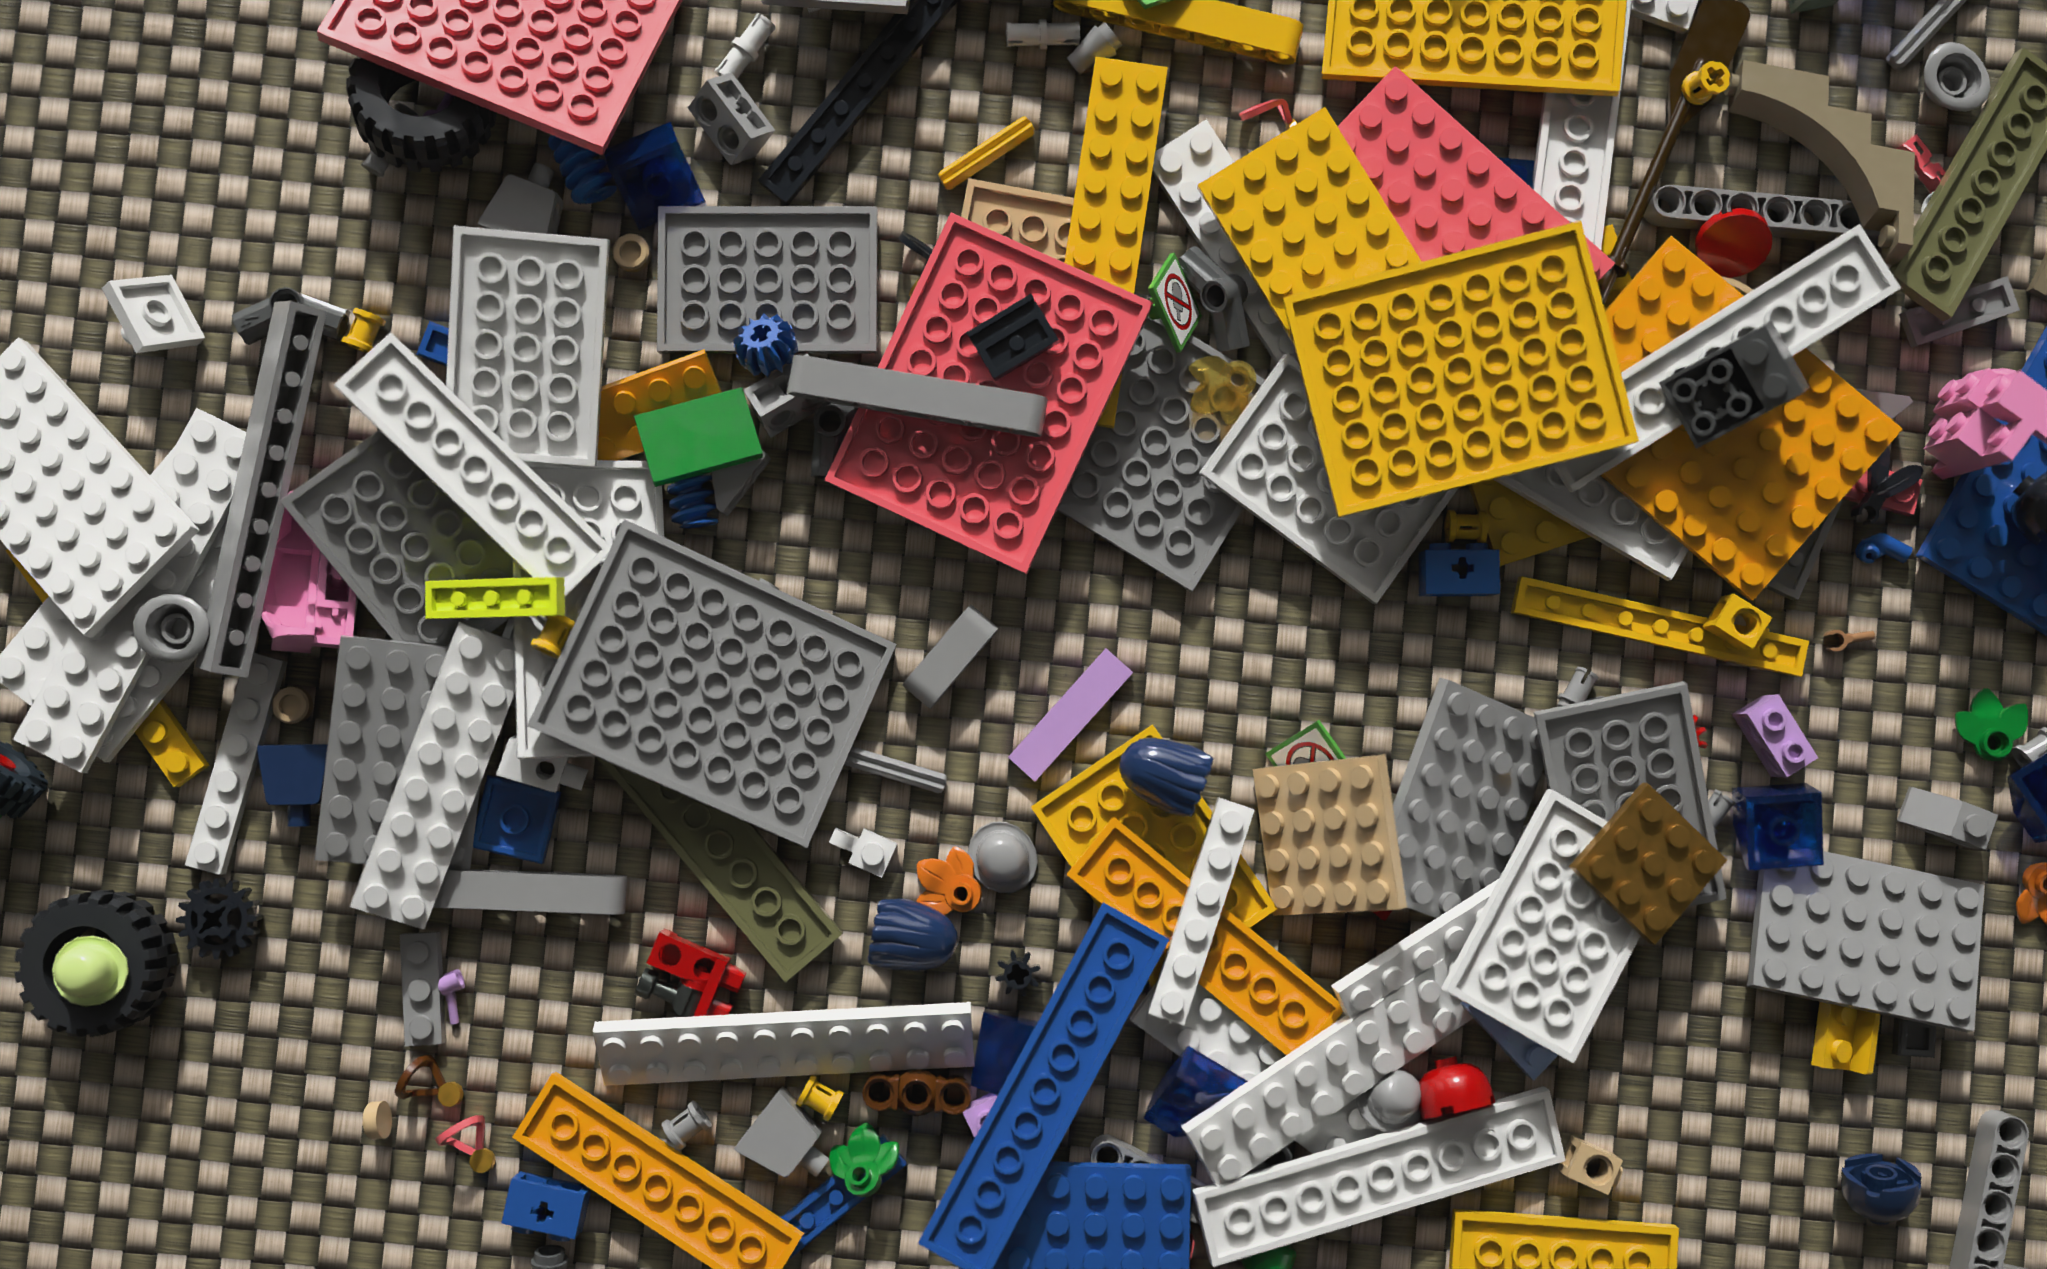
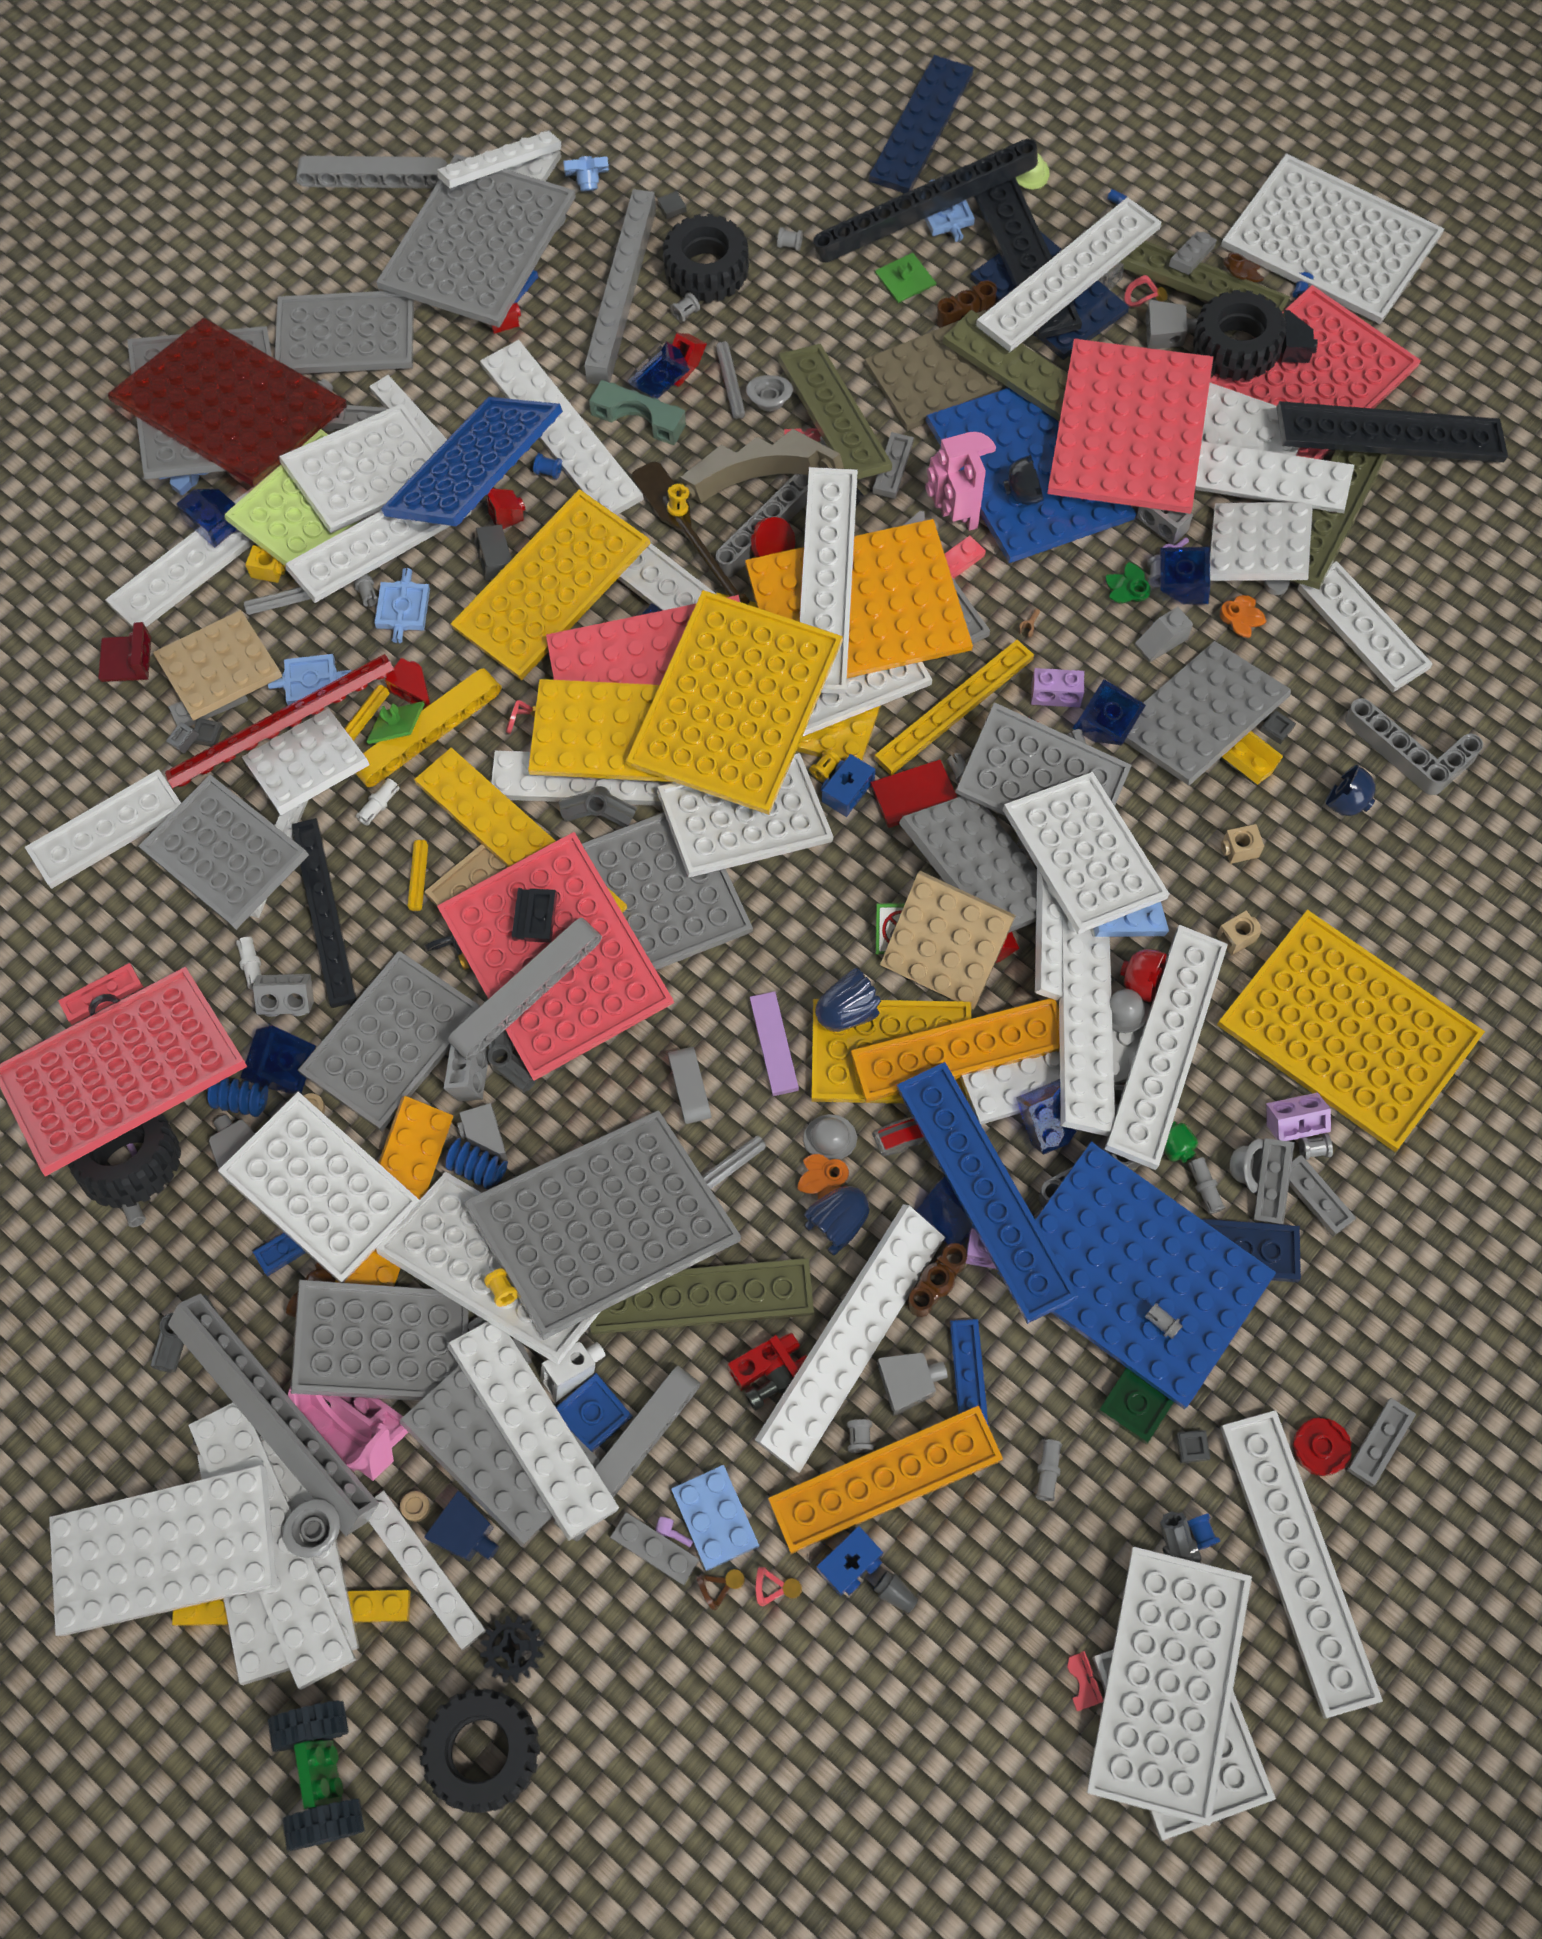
camera: 50 degrees left, 20 degrees down
yellowish green hat [52,936,129,1006] -> none
white tile [102,275,205,353] -> none
white plate [334,332,611,597] -> none
yellow bush [341,308,386,353] -> none
tan tile [363,1101,392,1140] -> none
neon yellow plate [425,577,565,619] -> none
green tile [634,387,763,487] -> none
blue gear [733,313,798,377] -> none
yellow bush [796,1074,844,1122] -> none
white plate [829,828,897,878] -> none
green plate [829,1123,899,1197] -> none
black gear [995,949,1041,997] -> none
light grey cone [1067,22,1122,75] -> none
white plate [1147,797,1255,1025] -> none
piece [1148,253,1202,353] -> none
clear yellow plate [1188,356,1257,425] -> none
pearl gold plate [1569,783,1728,945] -> none
dark grey slope [1659,320,1809,449] -> none
yellow brick [1703,594,1772,651] -> none
black piece [1851,447,1923,526] -> none
blue arm [1856,533,1913,564] -> none
none -> light blue plate [671,1465,759,1571]
none -> red tile [870,759,958,828]
none -> slope [872,1117,927,1157]
none -> tan brick [1221,824,1264,864]

